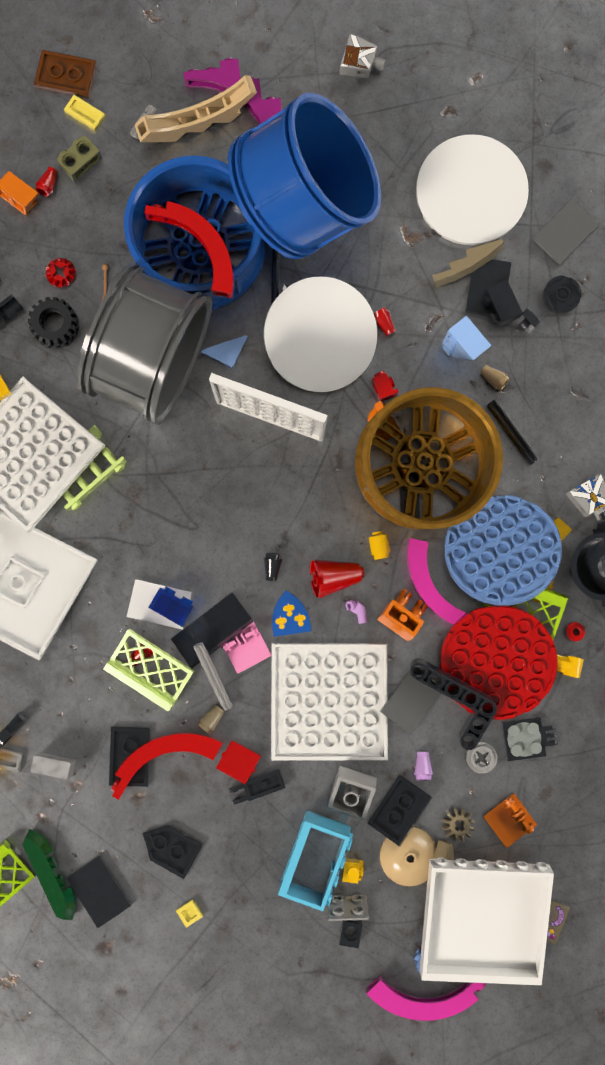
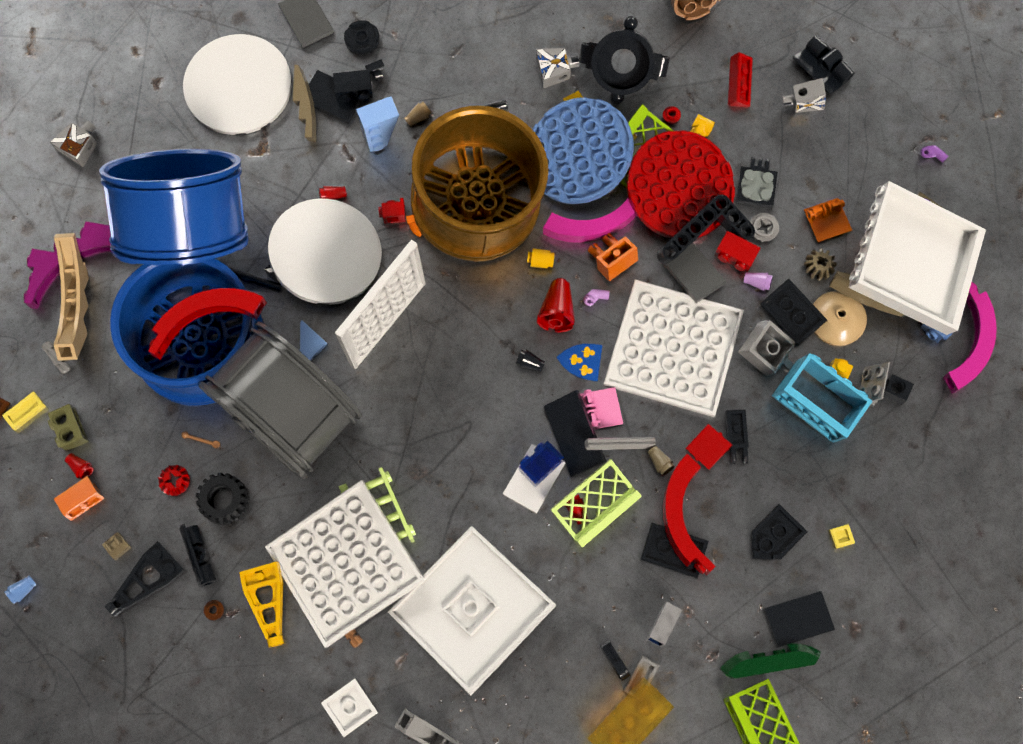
camera: 70 degrees left, 10 degrees down
none -> red brick [715,231,761,272]

